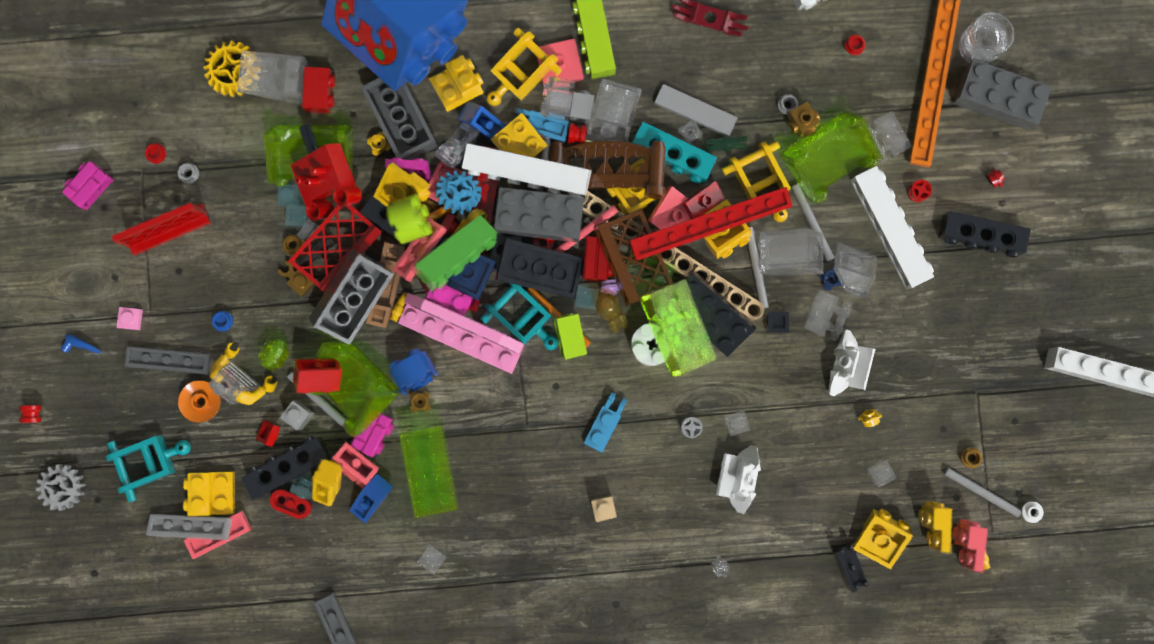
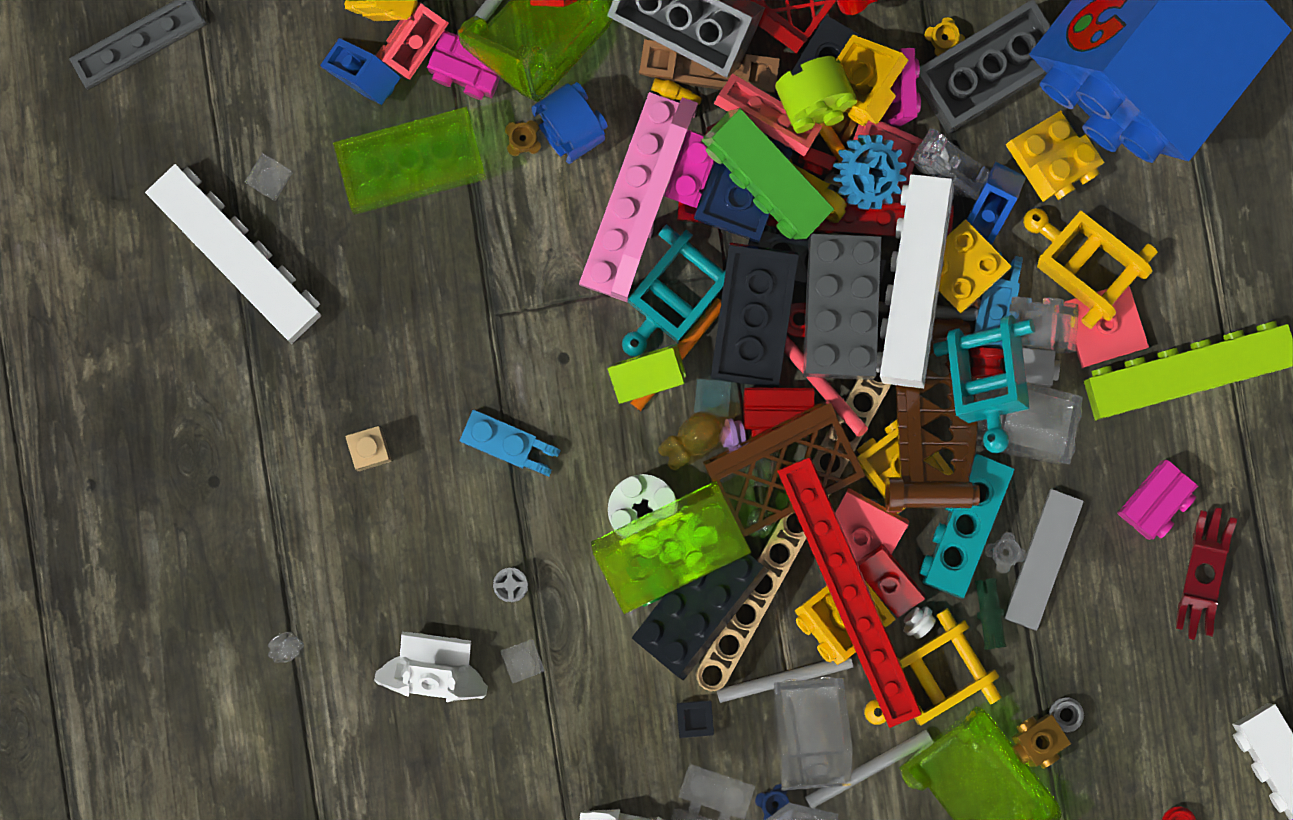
camera: 80 degrees right, 0 degrees up
none -> white brick [145,164,321,344]
none -> white plate [903,606,936,639]
none -> teal piece [933,315,1035,453]
none -> dark pink brick [1117,460,1198,540]

